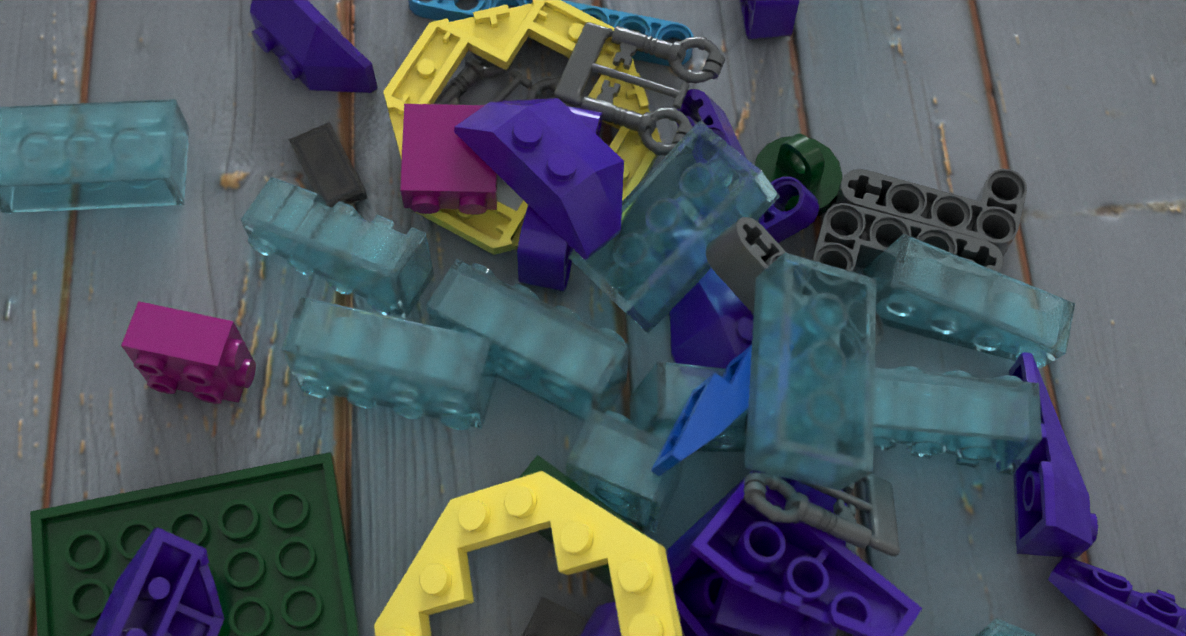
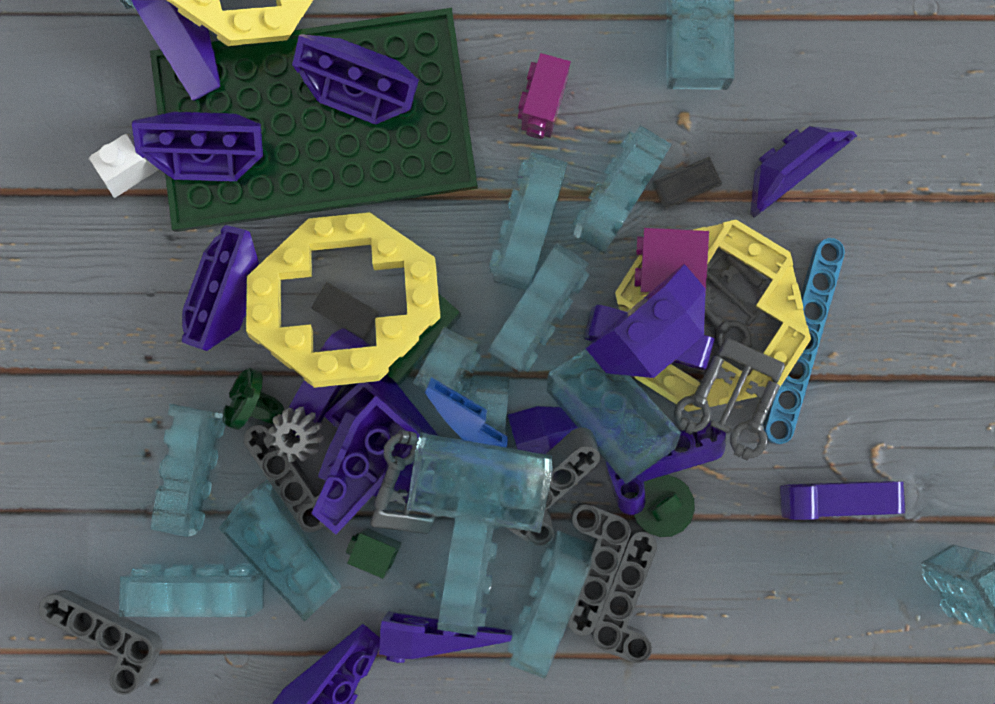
camera: 100 degrees right, 20 degrees up
none -> dark green brick [346,528,401,579]

